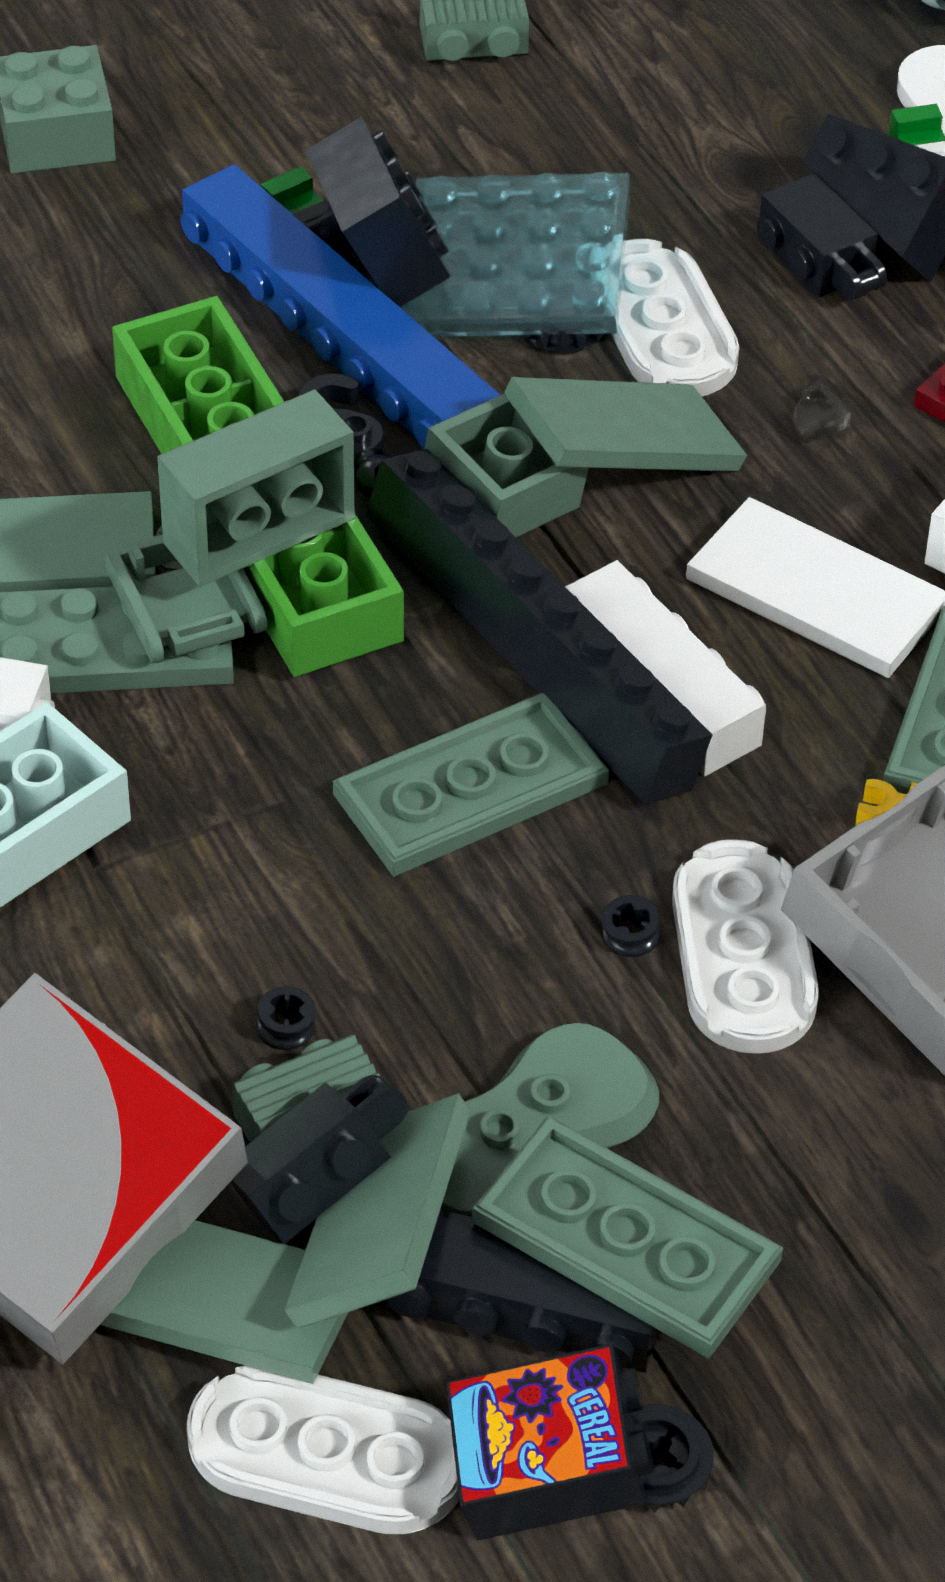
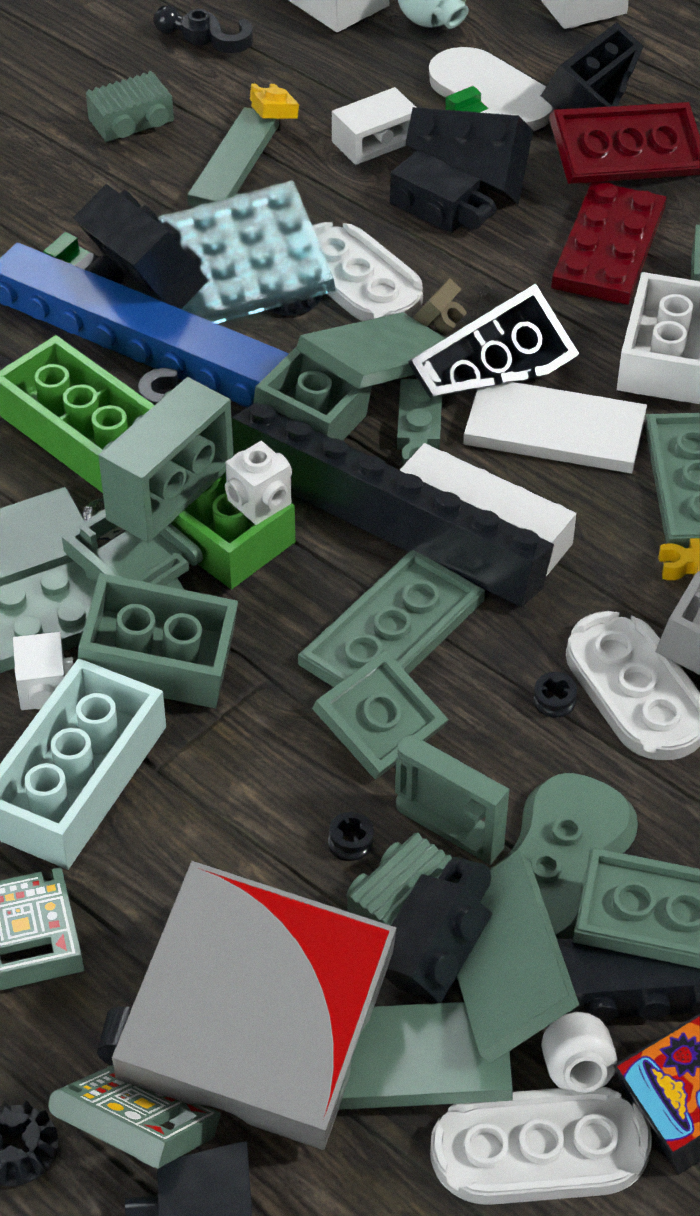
camera: 20 degrees left, 0 degrees up
none -> sand green brick [78,573,238,709]
none -> sand green tile [188,107,279,213]
none -> white brick [225,441,292,525]
none -> yellow plate [250,84,299,119]
none -> sand green plate [312,650,449,780]
none -> white brick [332,87,417,165]
none -> sand green container [395,735,509,865]
none -> sand green plate [397,379,442,467]
none -> black wedge [408,284,579,398]
none -> dark tan tile [413,278,467,335]
none -> white head [541,1012,617,1093]

